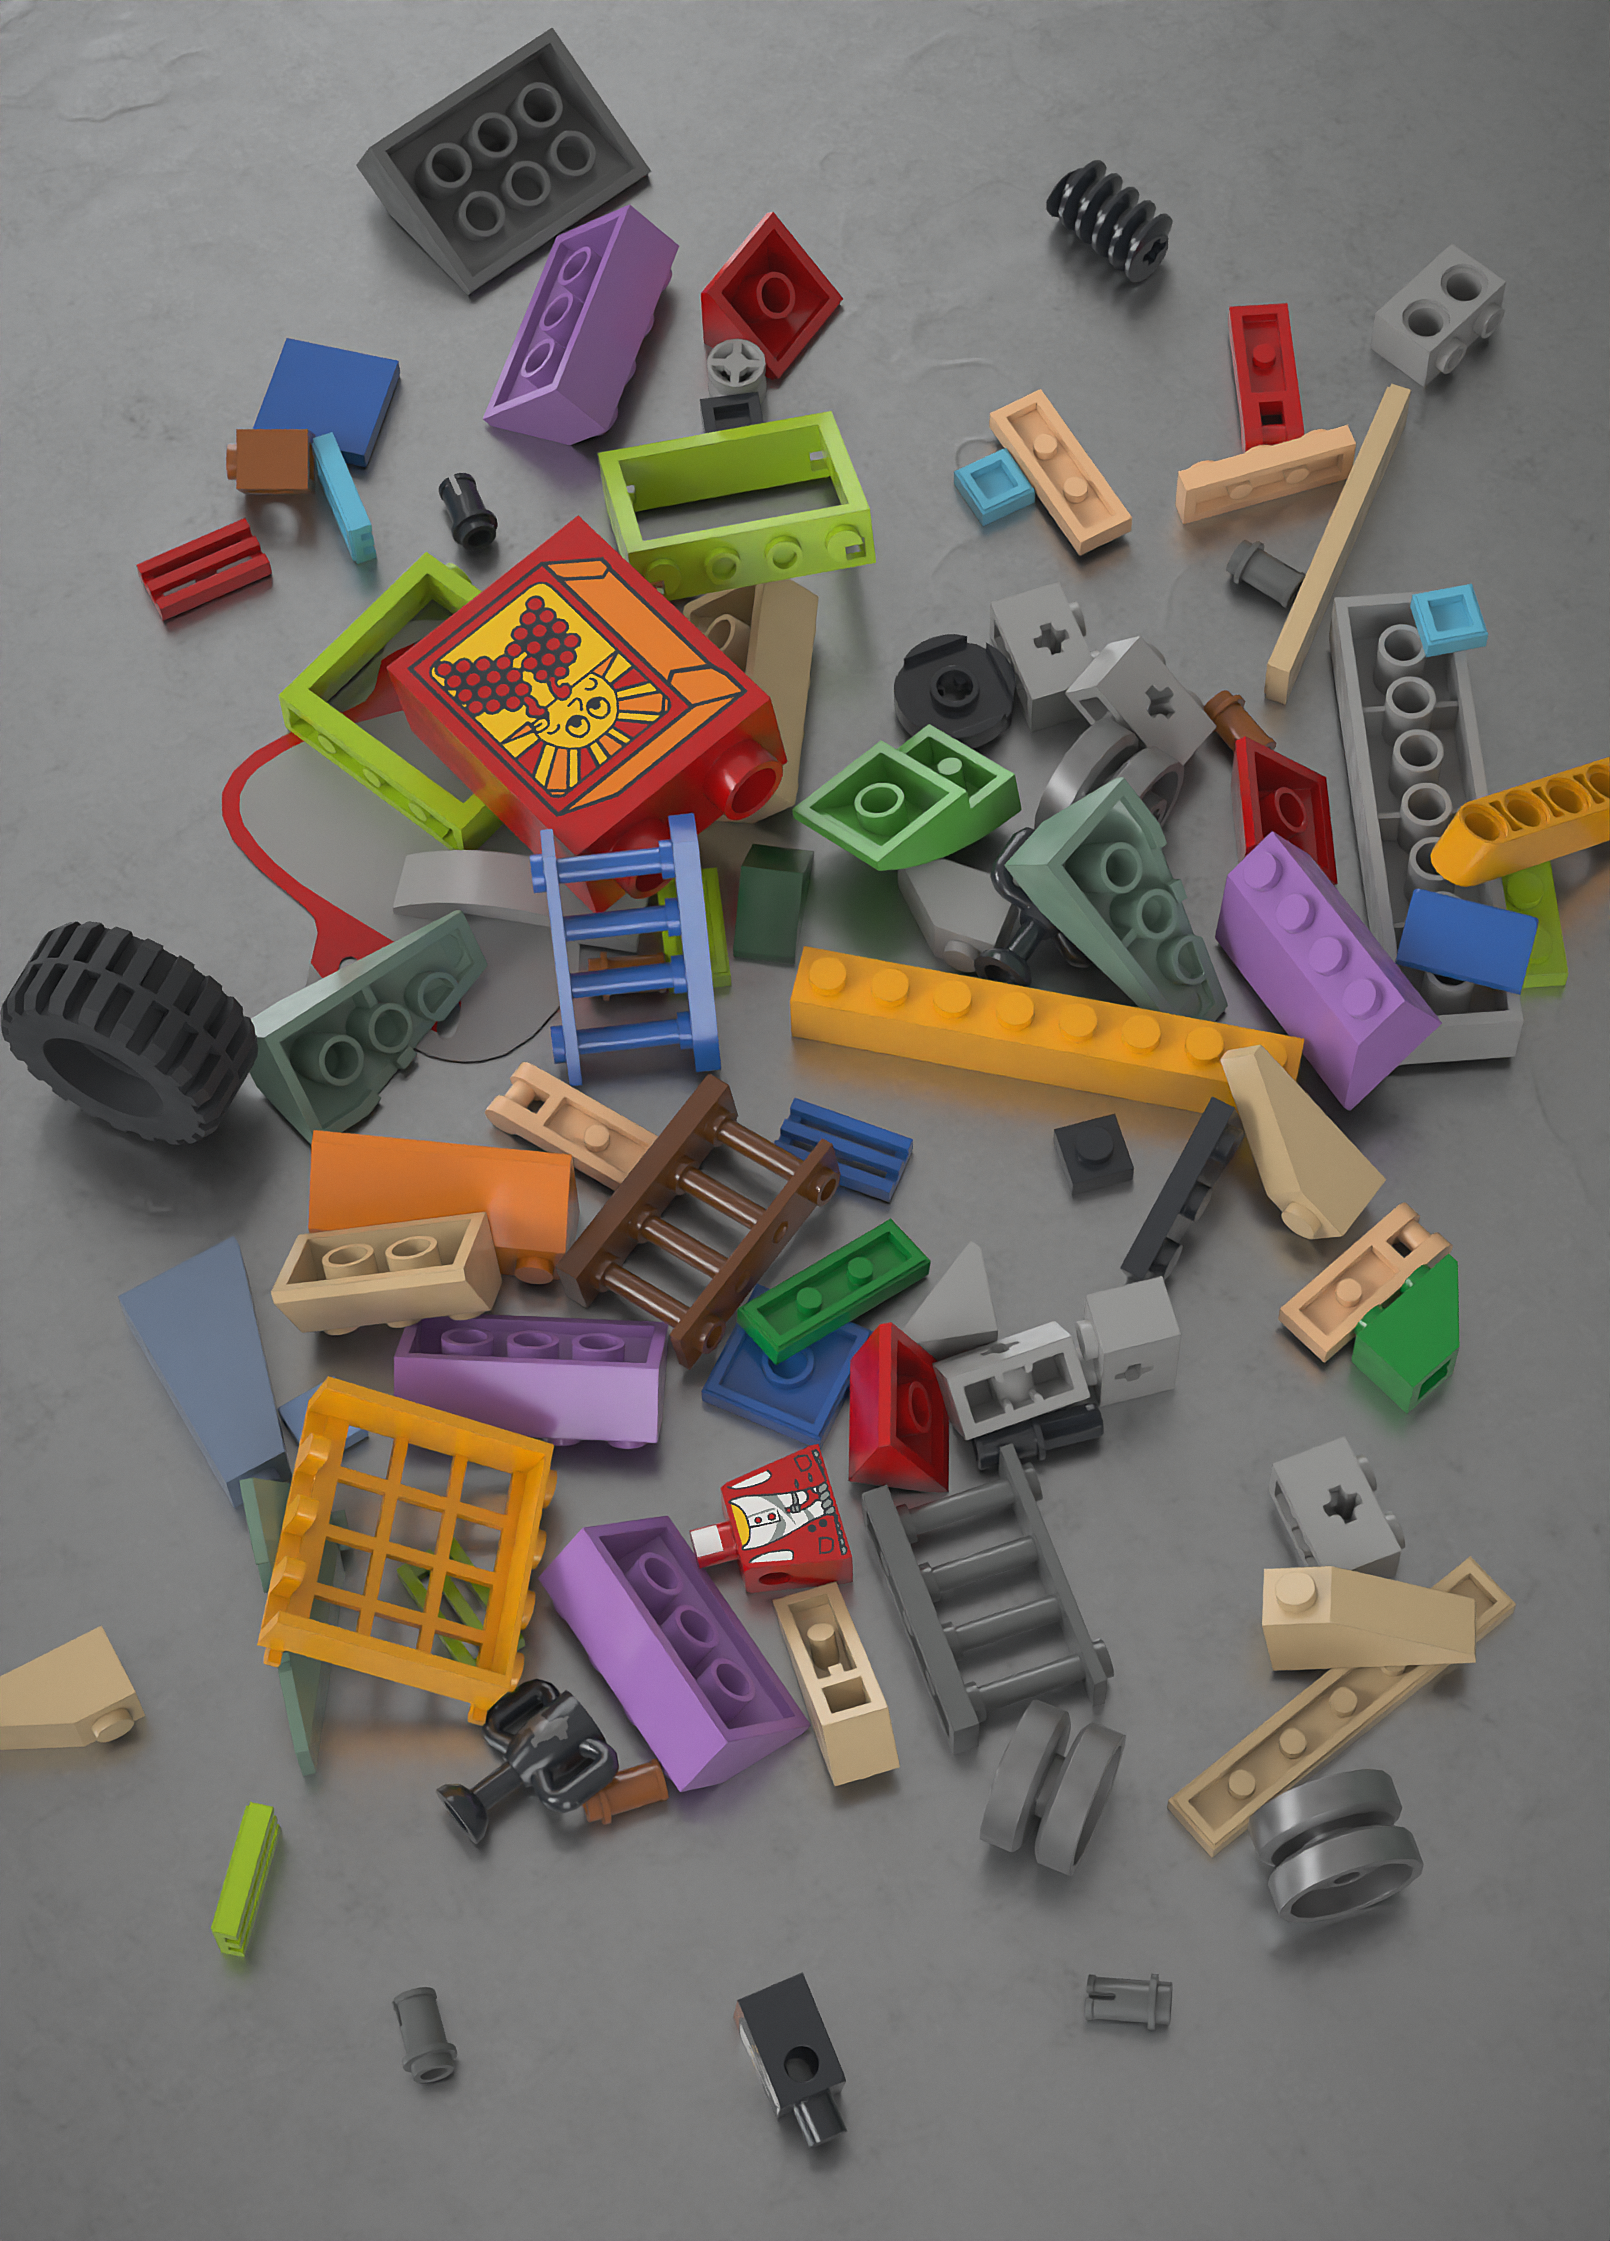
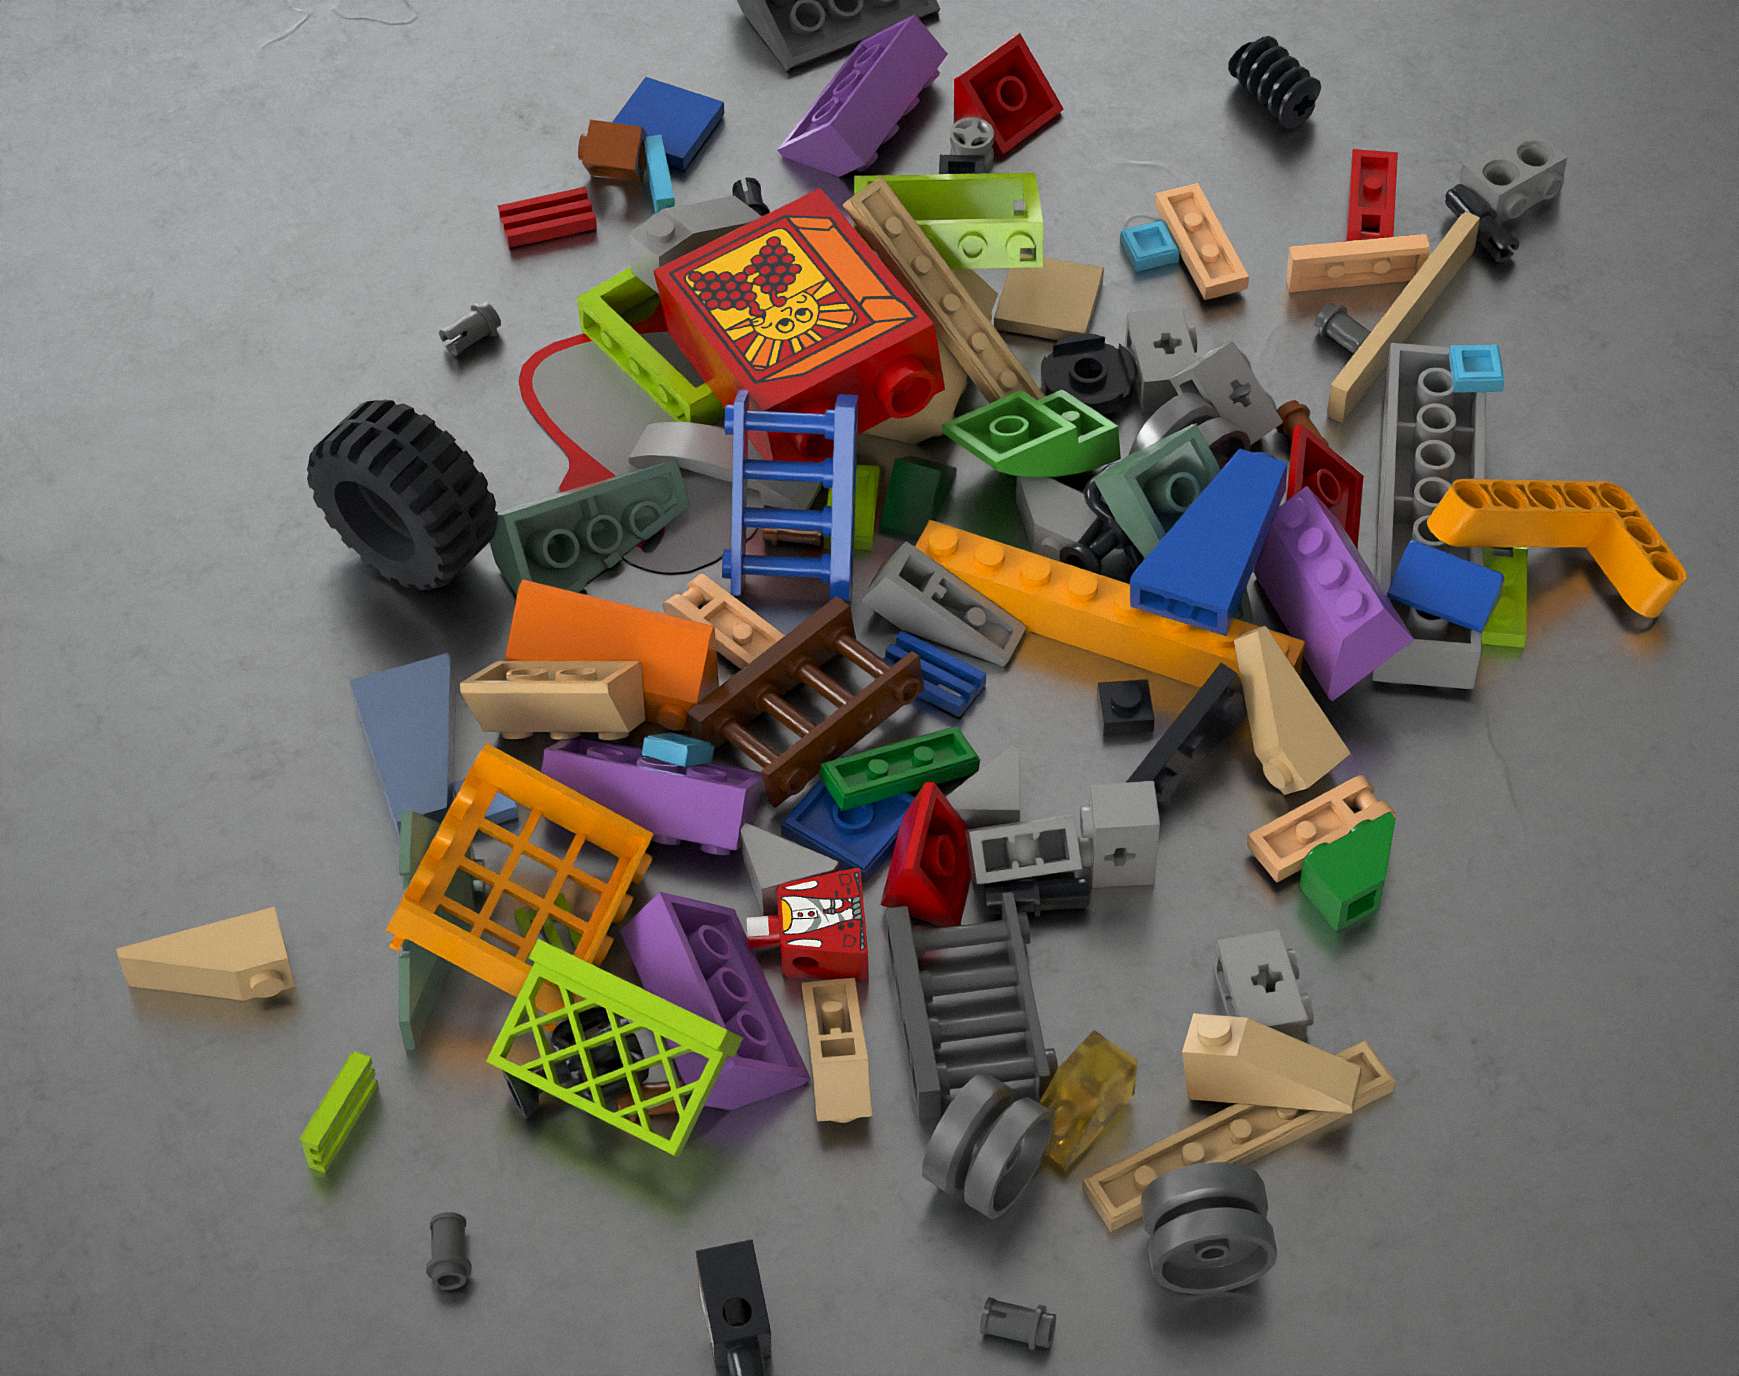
camera: 10 degrees right, 10 degrees down
none -> dark grey pin [439,302,501,356]
none -> lime fence [486,939,743,1157]
none -> light grey slope [628,196,762,293]
none -> medium azure tile [642,732,714,767]
none -> light grey slope [740,822,839,916]
none -> tan tile [842,176,1046,404]
none -> light grey slope [861,541,1027,667]
none -> tan tile [994,253,1104,340]
none -> clear yellow slope [1039,1030,1138,1168]
none -> blue slope [1130,449,1288,636]
none -> black axle [1445,184,1519,263]

